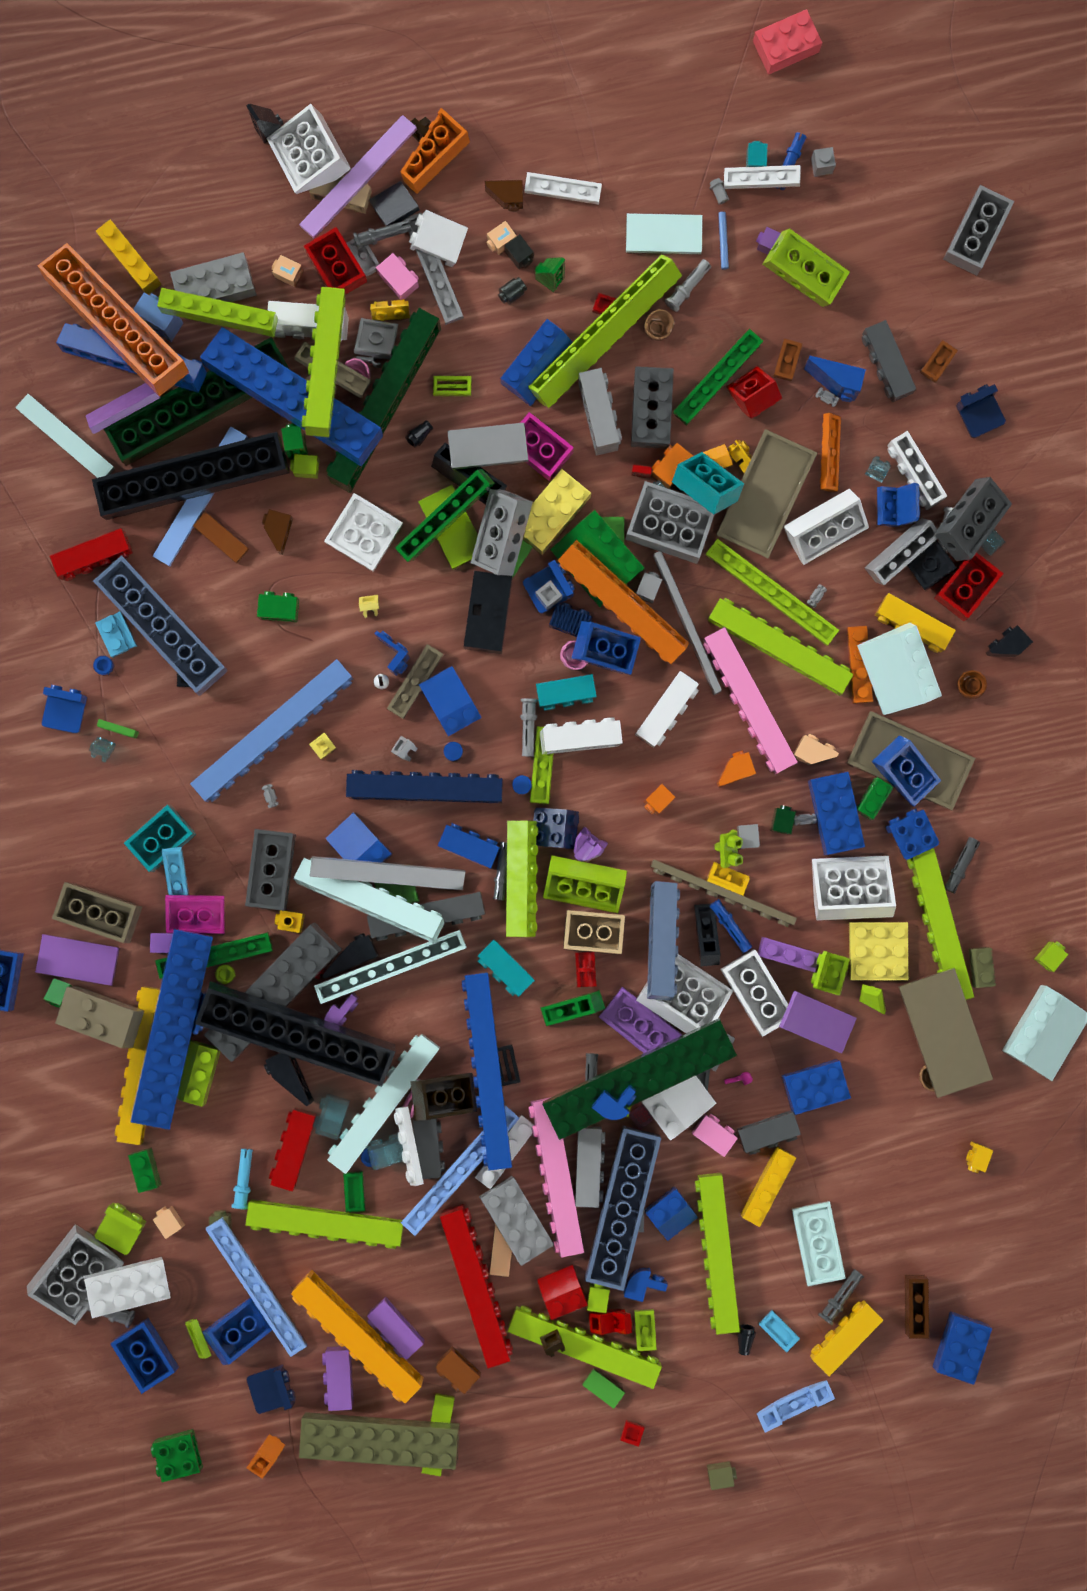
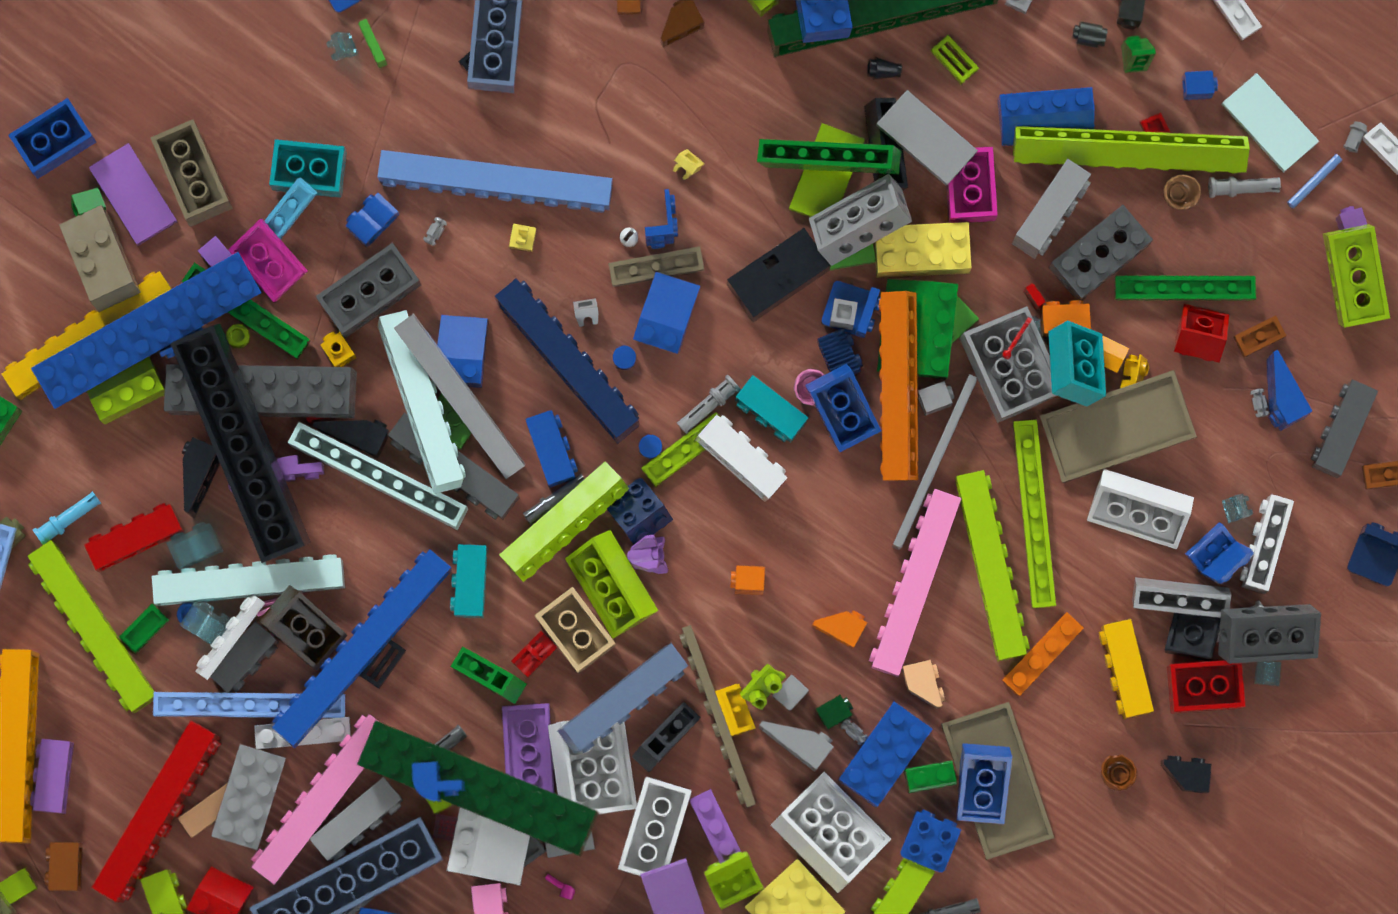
camera: 50 degrees right, 5 degrees down
green brick [257,591,299,622] -> none
white plate [324,493,403,572] -> none
white brick [635,671,699,748] -> none
blue pin [709,899,752,953] -> none
light grey piece [807,584,827,608] -> none
orange plate [820,413,841,492] -> none
light aqua slope [857,623,942,715] -> none
none -> blue brick [346,193,399,248]
none -> light grey slope [759,721,834,772]
none -> red hinge [1002,317,1032,359]
none -> blue brick [1182,70,1218,100]

